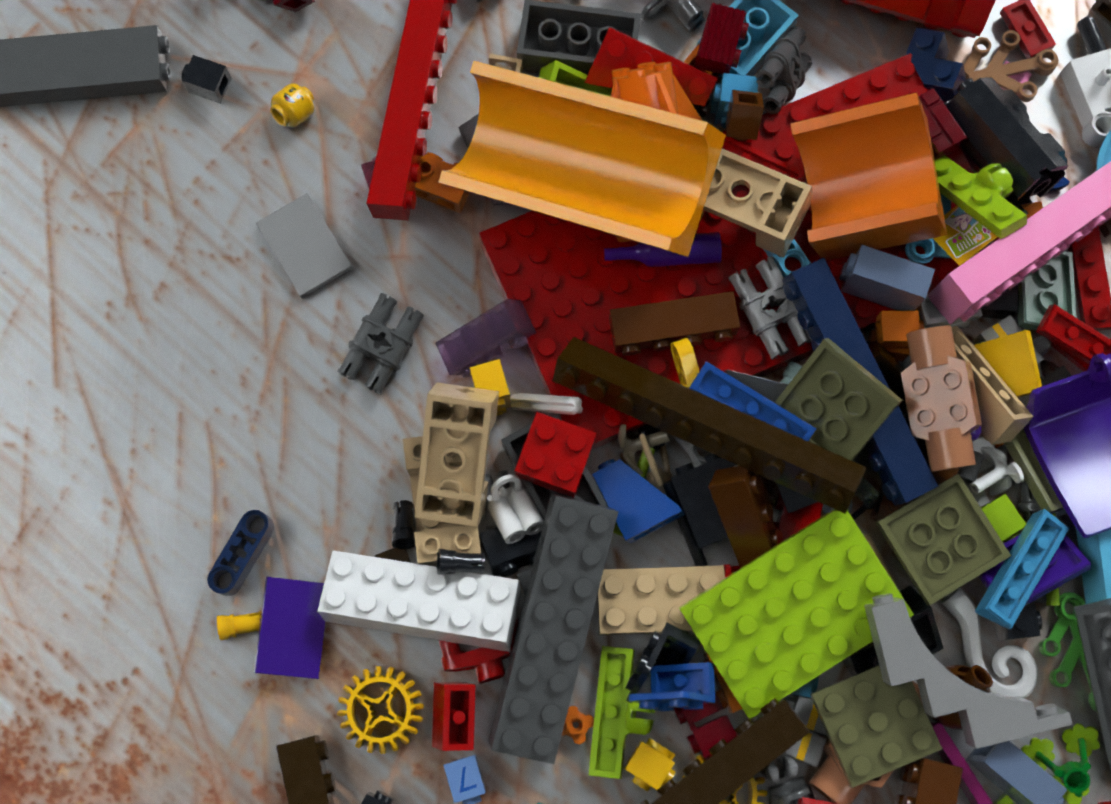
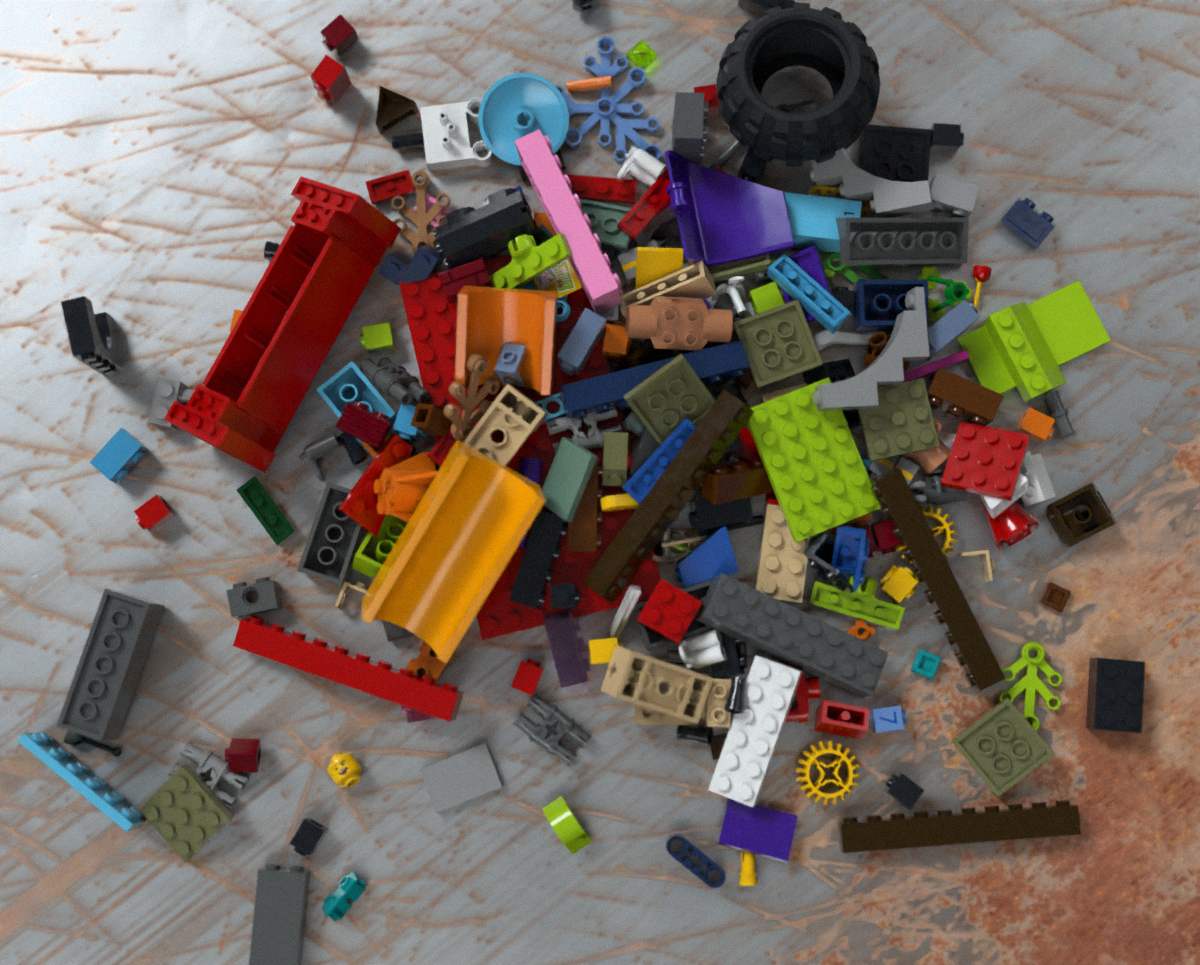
camera: 75 degrees left, 5 degrees up
none -> teal hinge [322,870,367,921]
none -> black pin [337,432,369,466]
none -> lime brick [360,322,396,354]
none -> medium nougat plant [444,353,500,441]
none -> sand blue bracket [494,343,527,387]
none -> black brick [509,510,568,610]
none -> red brick [511,658,544,696]
none -> sand green tile [542,437,597,522]
none -> lime brick [542,796,592,855]
none -> black brick [550,584,580,610]
none -> olive slope [603,432,628,486]
none -> dark blue brick [853,280,929,331]

